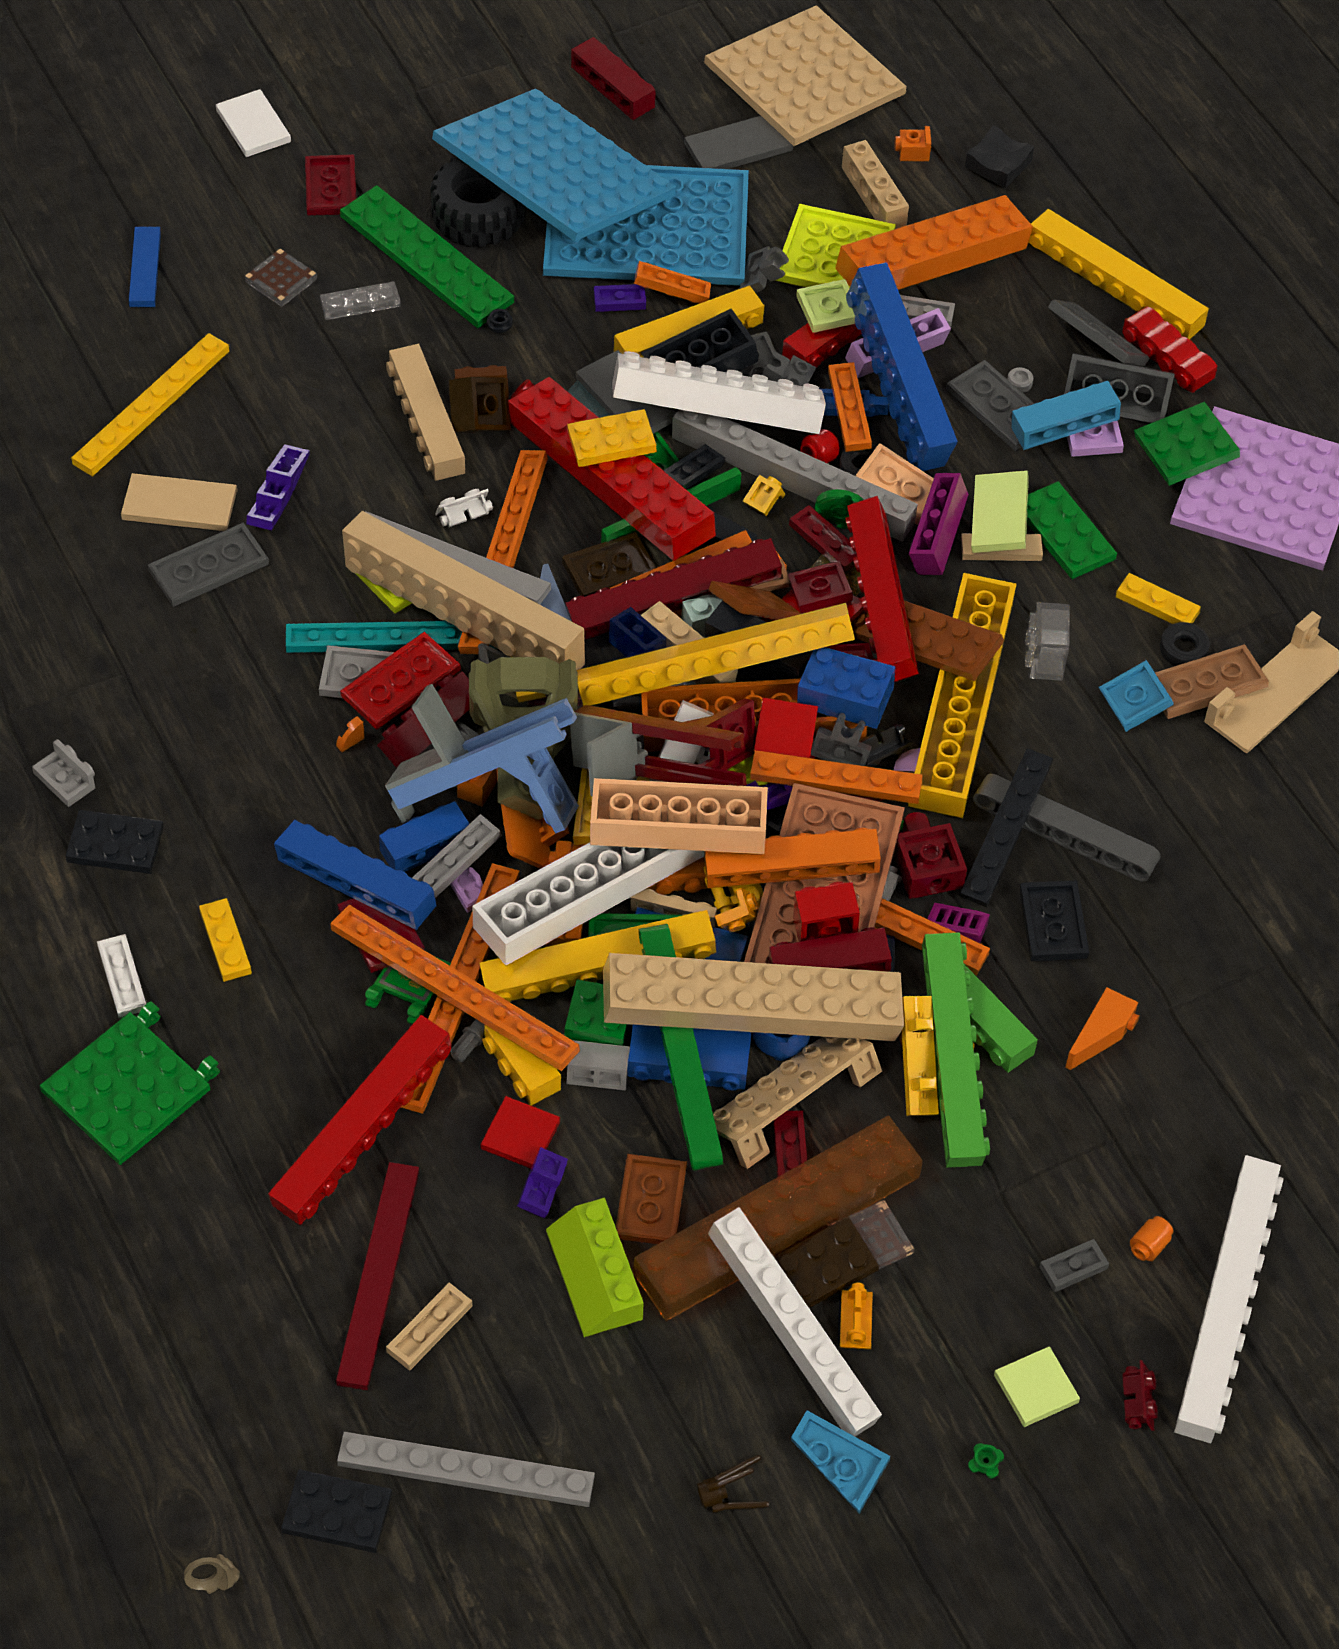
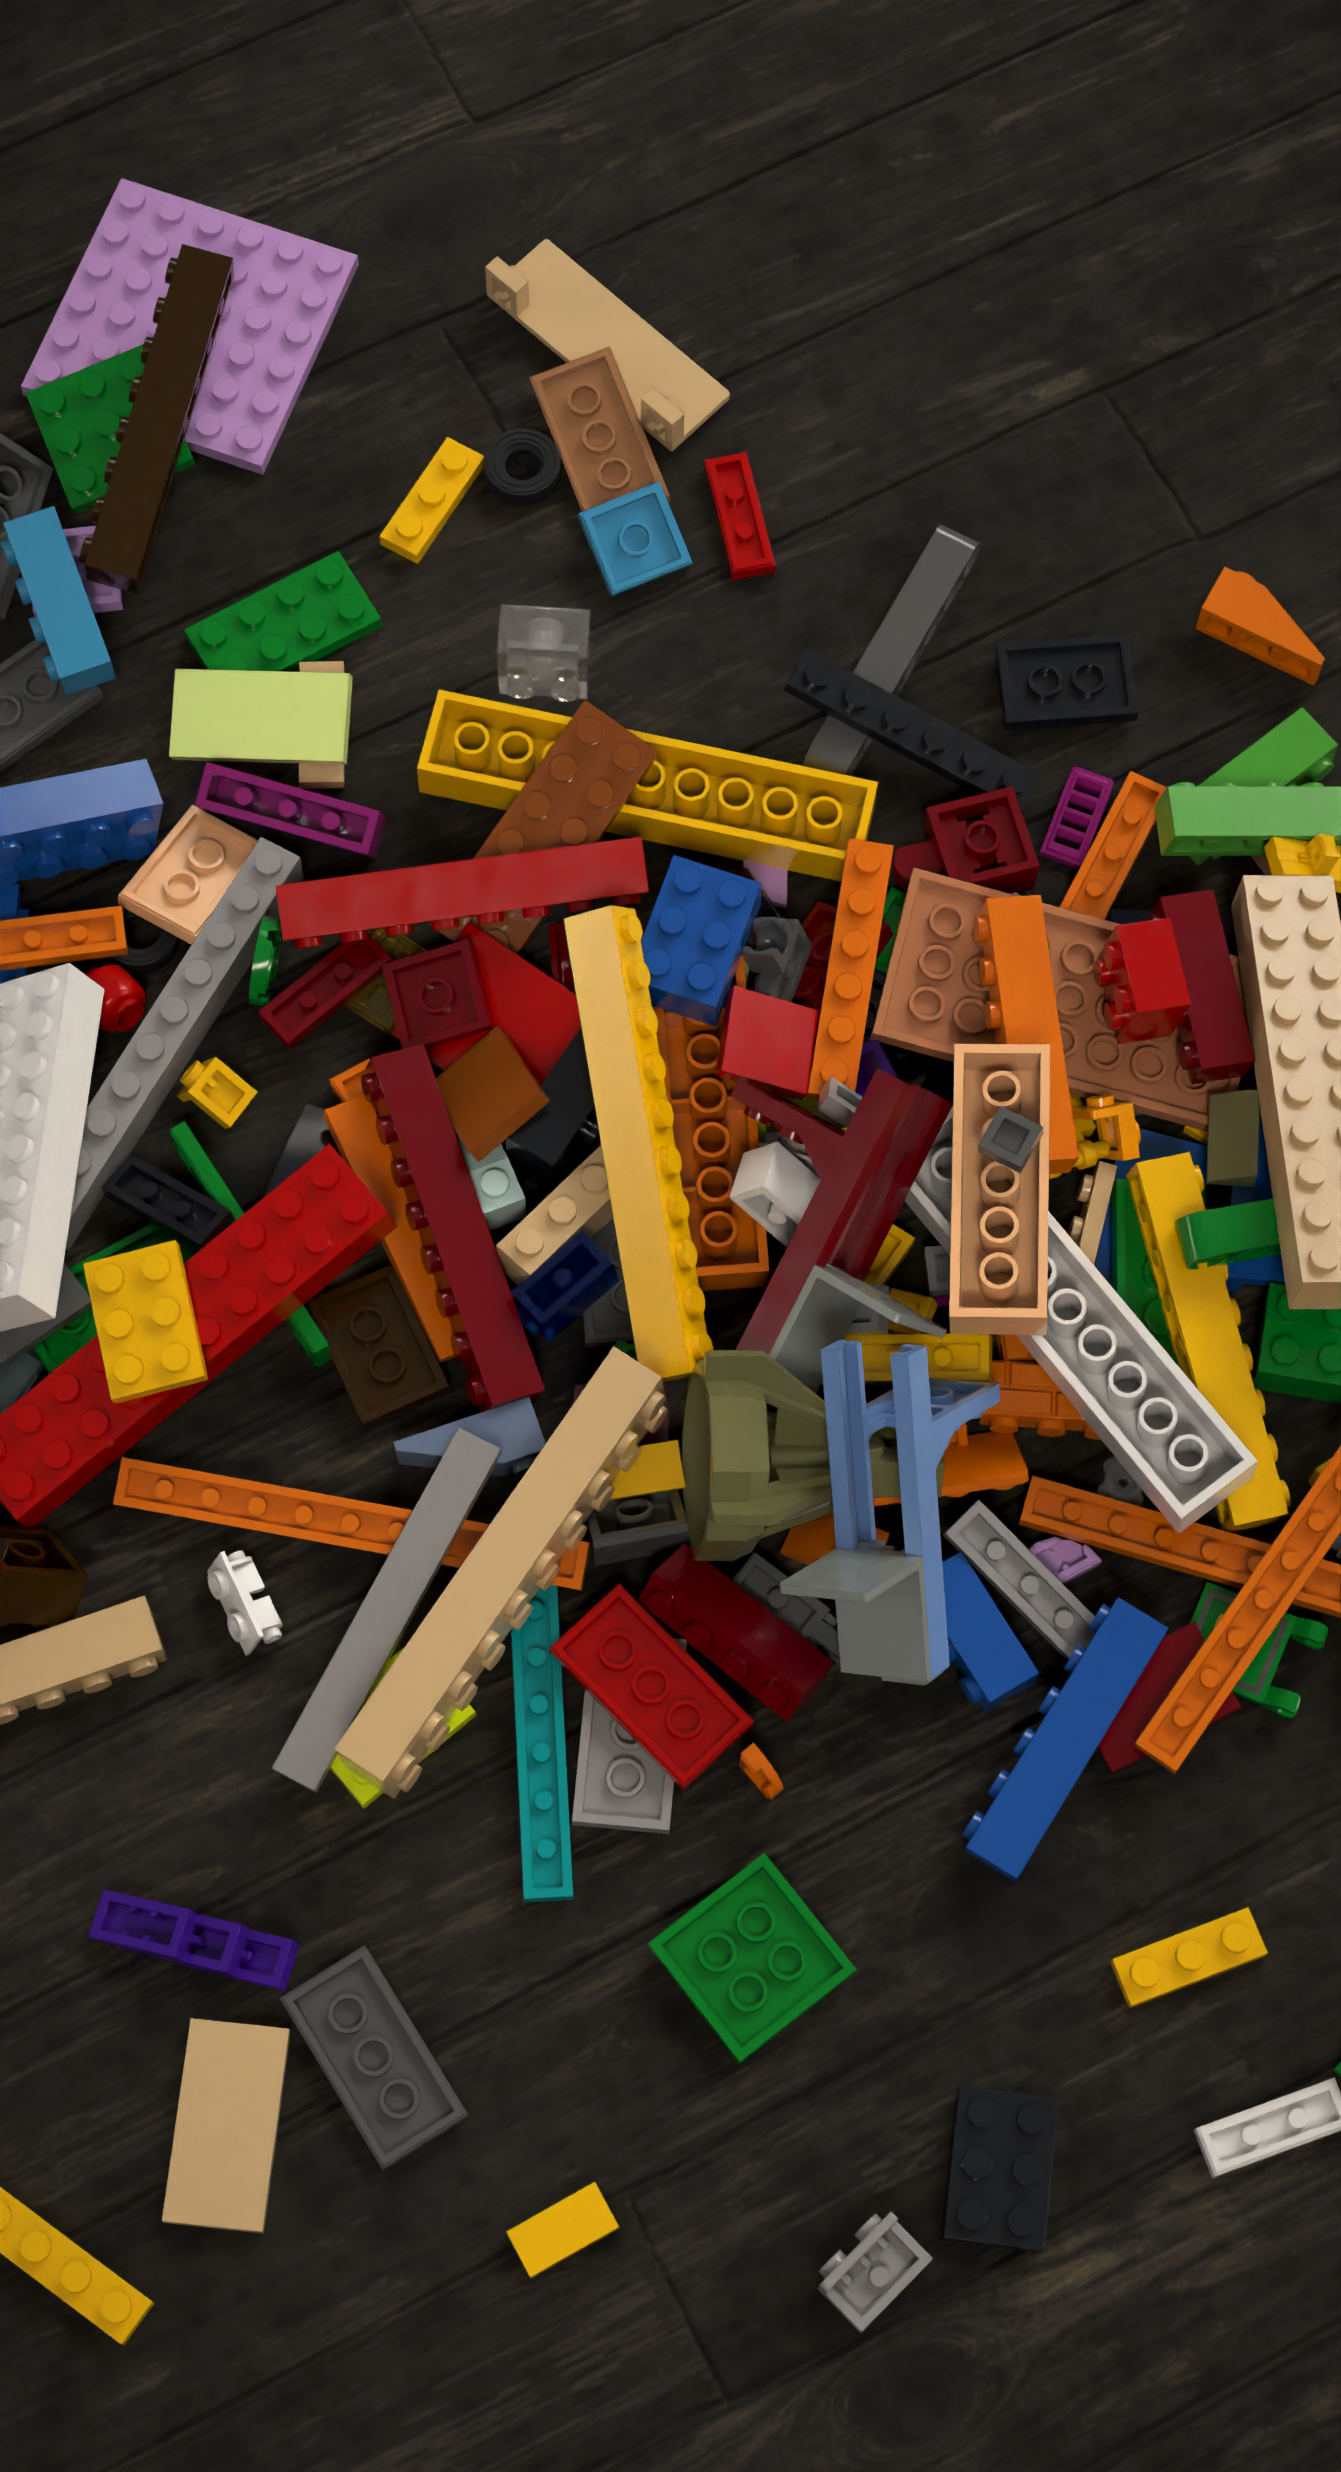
camera: 90 degrees left, 15 degrees up
none -> dark brown brick [79,244,234,594]
none -> yellow tile [506,2182,619,2279]
none -> green plate [648,1853,857,2065]
none -> red tile [704,452,776,581]
none -> light grey plate [818,1076,862,1128]
none -> dark grey plate [978,1106,1043,1174]

